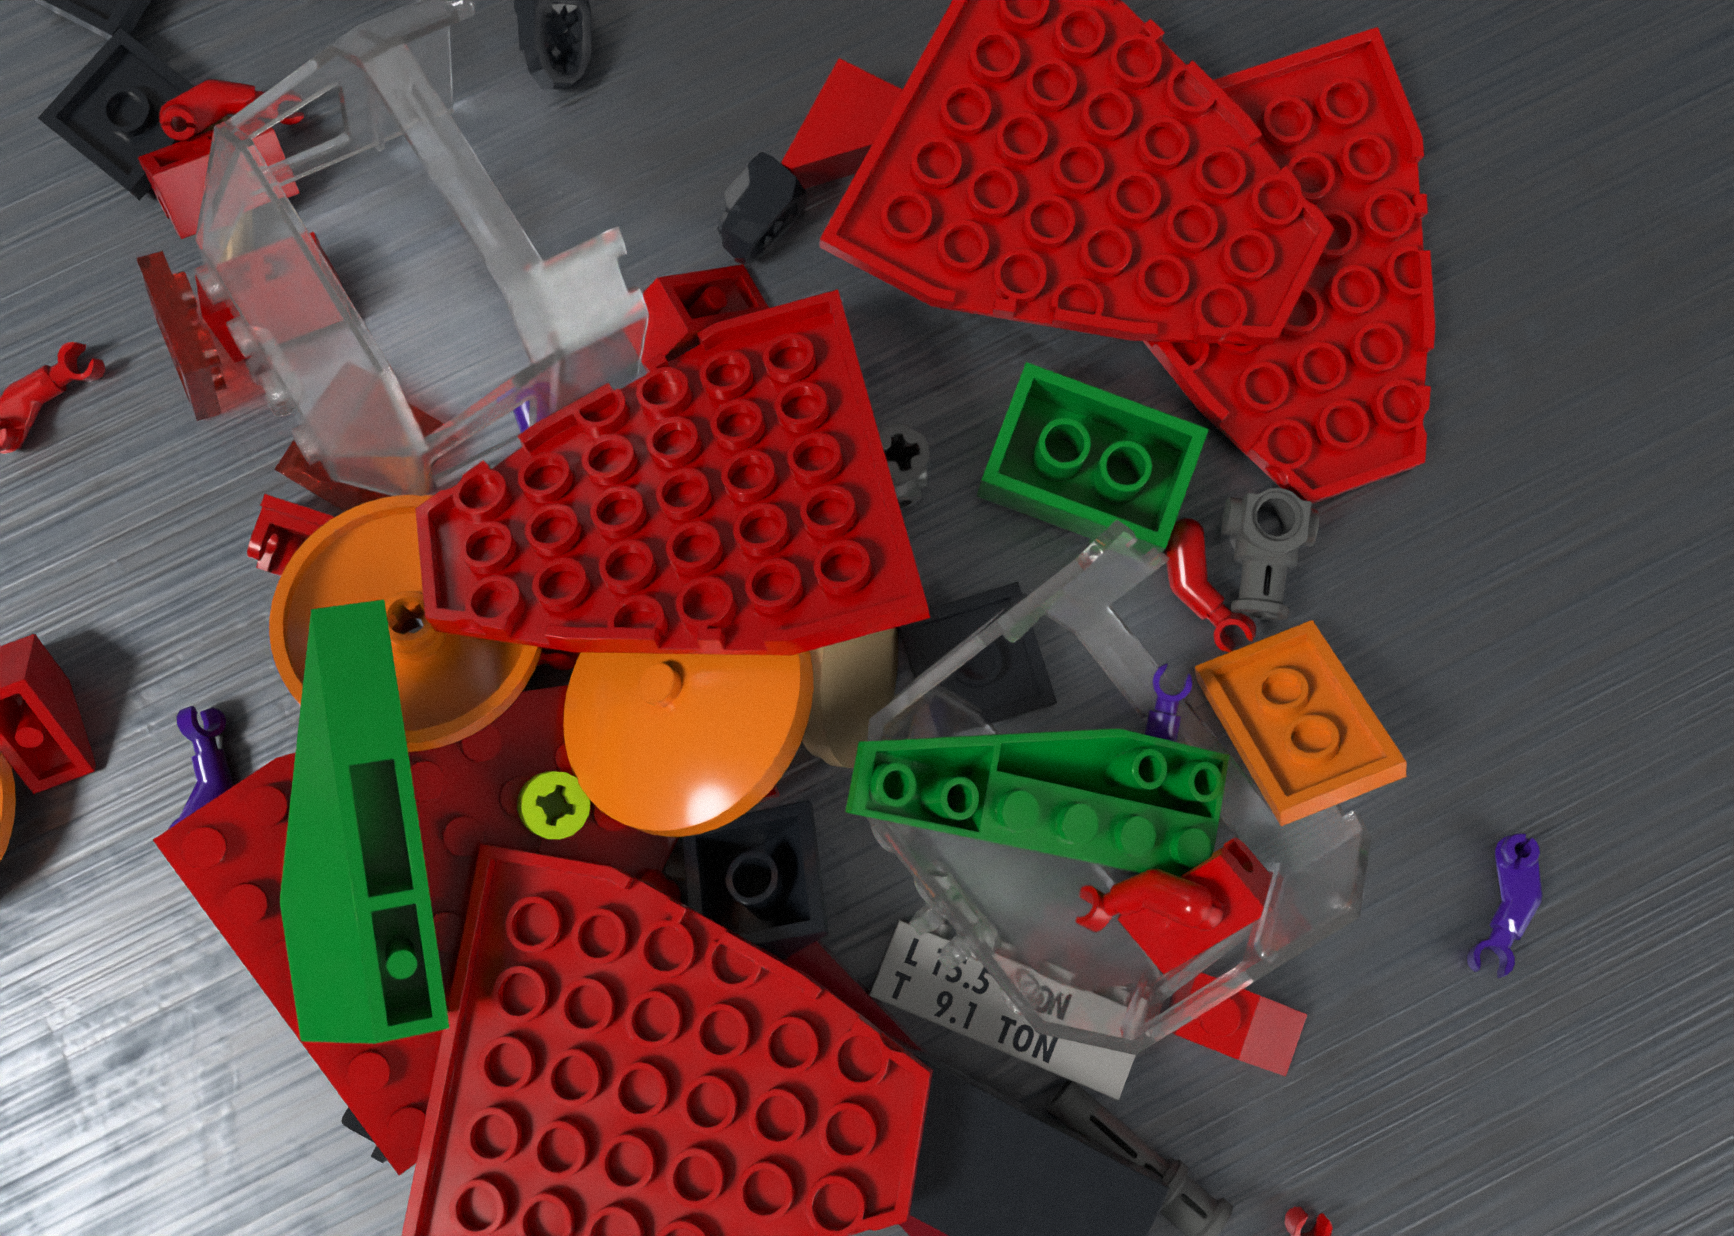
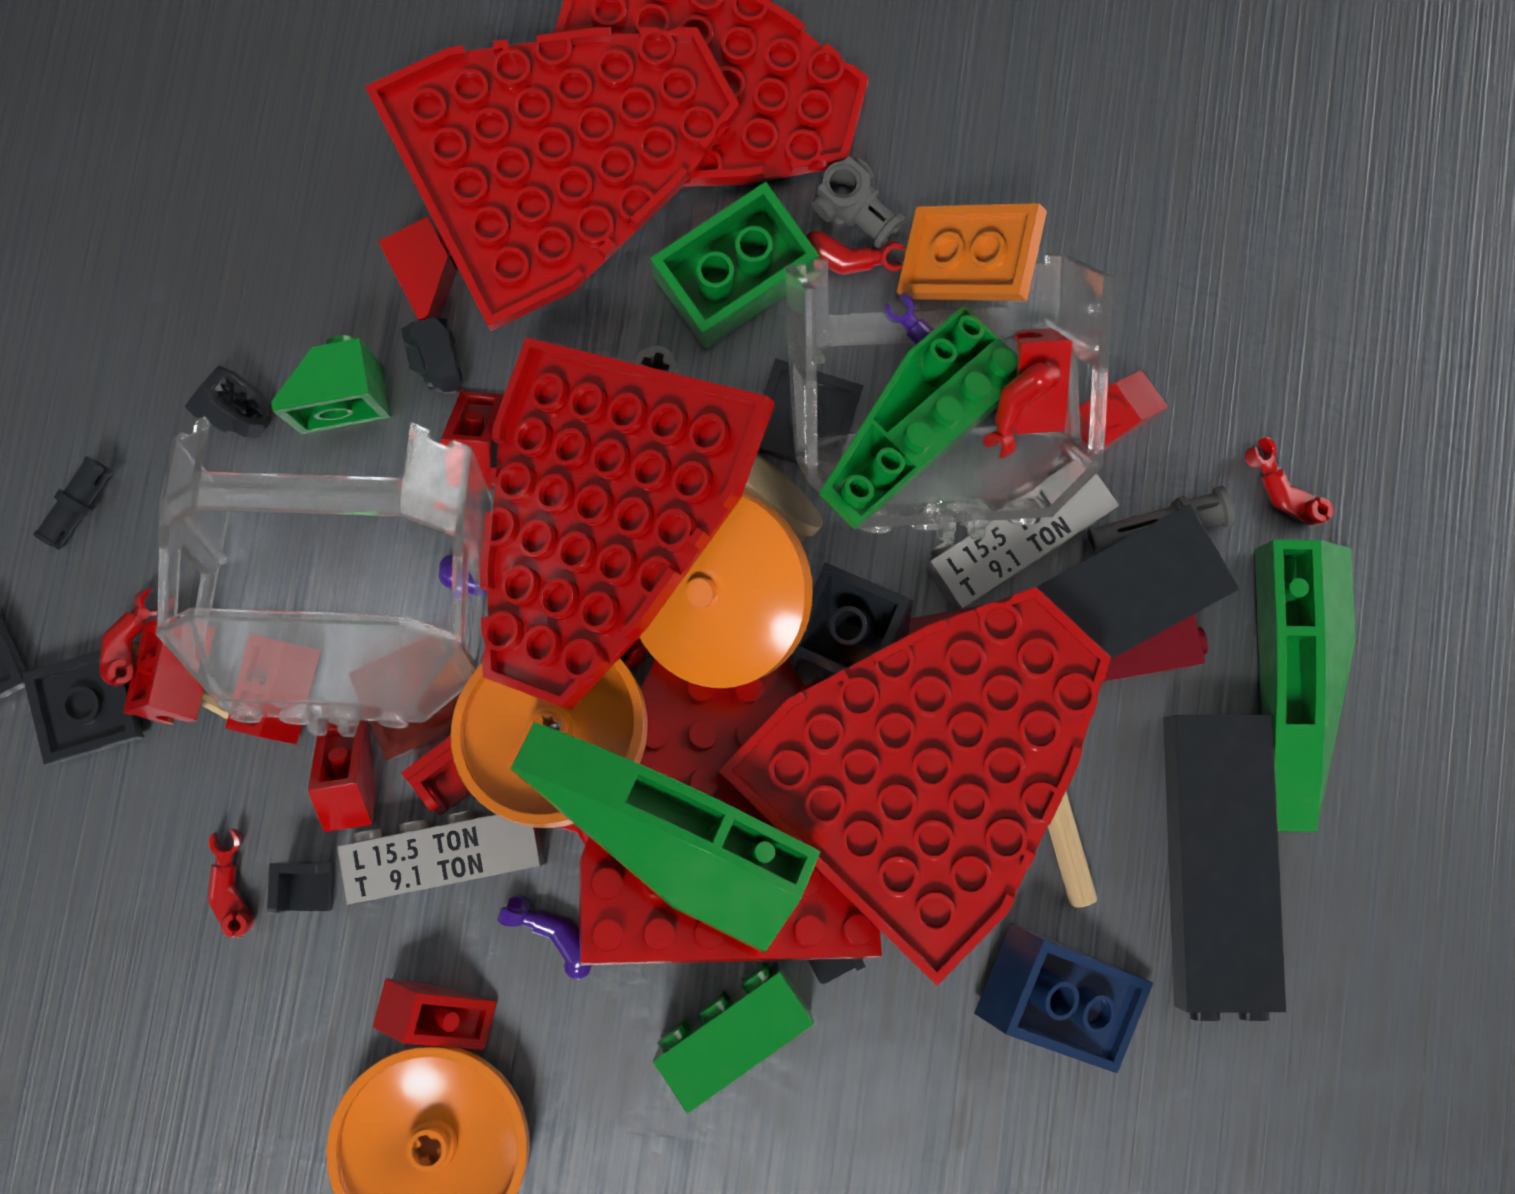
camera: 55 degrees left, 0 degrees up
clear red plate [136,251,227,421] -> none
lime wheel [517,771,590,840] -> none
dark purple arm [1467,833,1542,979] -> none
none -> black panel [267,861,335,913]
none -> green slope [271,335,391,434]
none -> red slope [308,718,376,832]
none -> light grey brick [337,810,547,905]
none -> green brick [653,962,814,1114]

